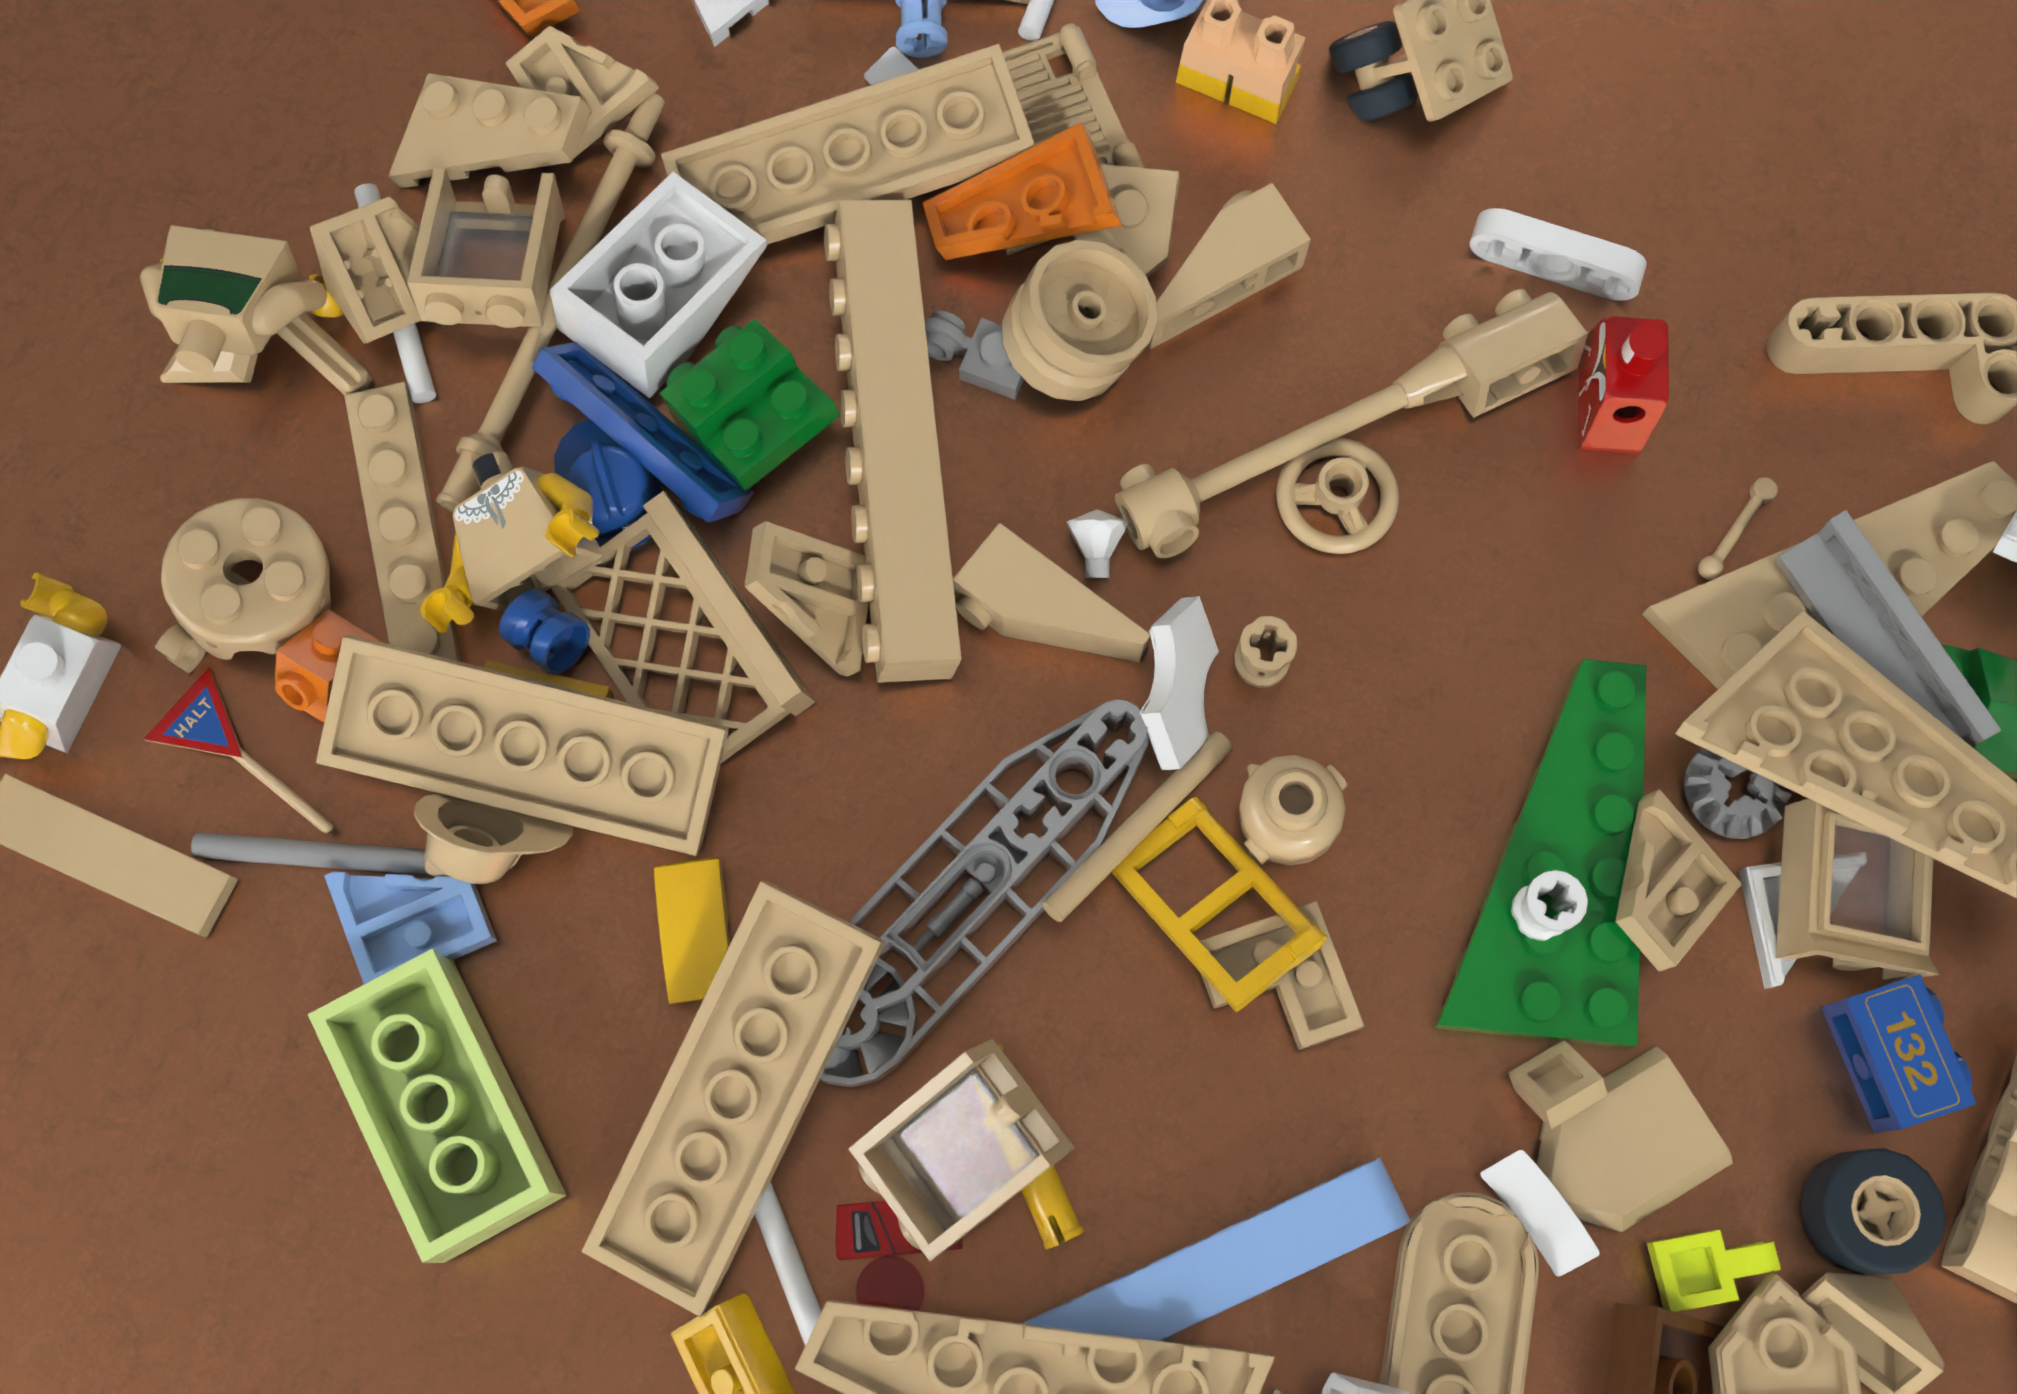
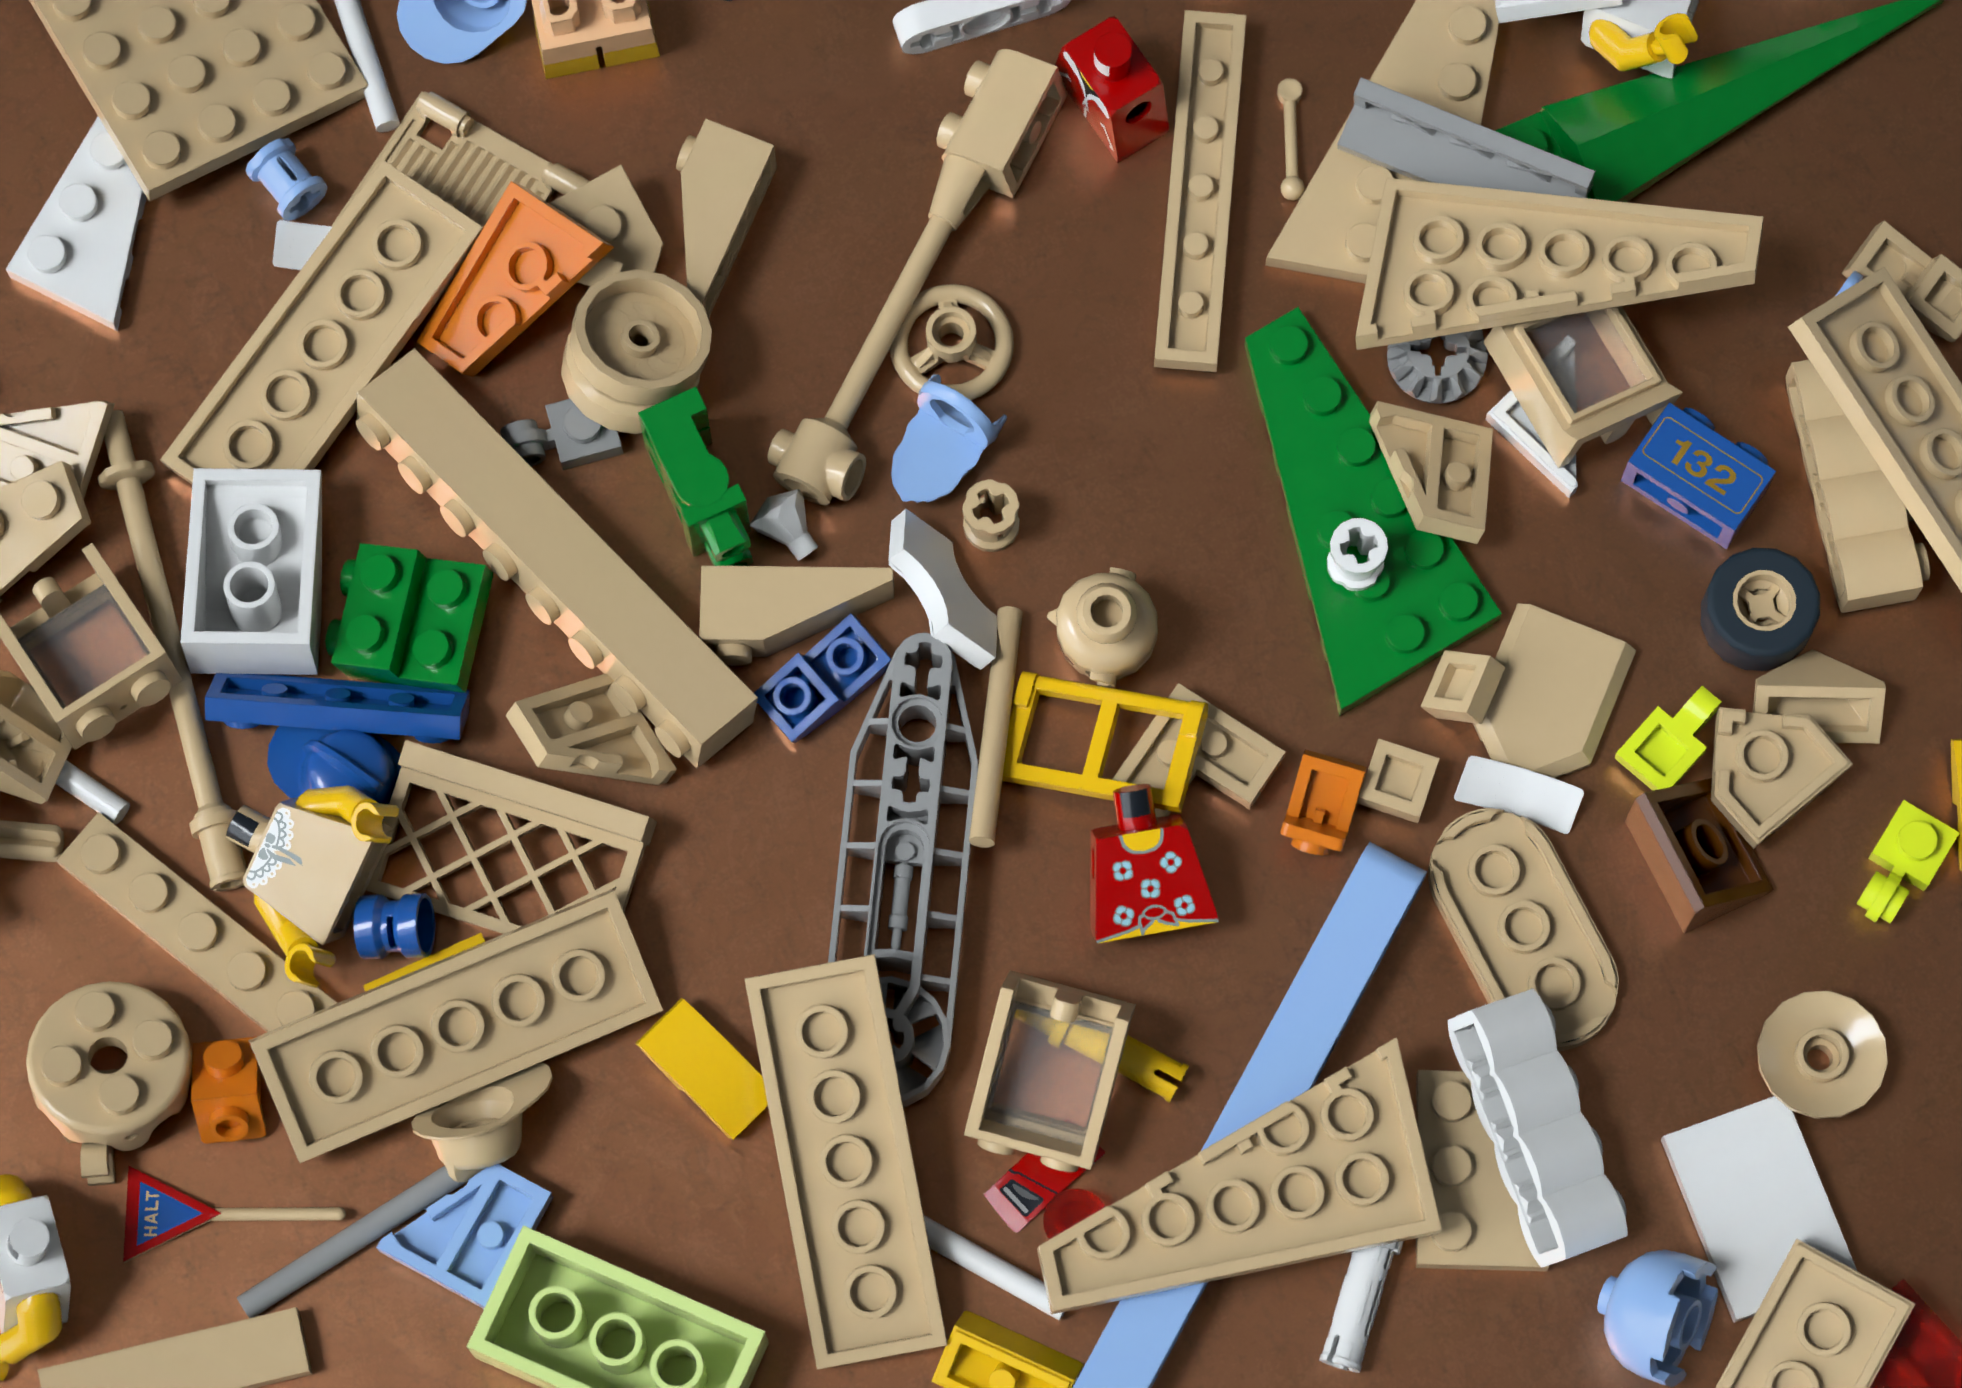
camera: 35 degrees left, 0 degrees up
none -> green hips [638,387,753,566]
none -> blue slope [754,613,892,744]
none -> light blue piece [891,374,1007,504]
none -> red torso [1090,784,1218,944]
none -> tan plate [1154,10,1246,372]
none -> orange bracket [1280,749,1367,856]
none -> tan plate [1357,738,1440,823]

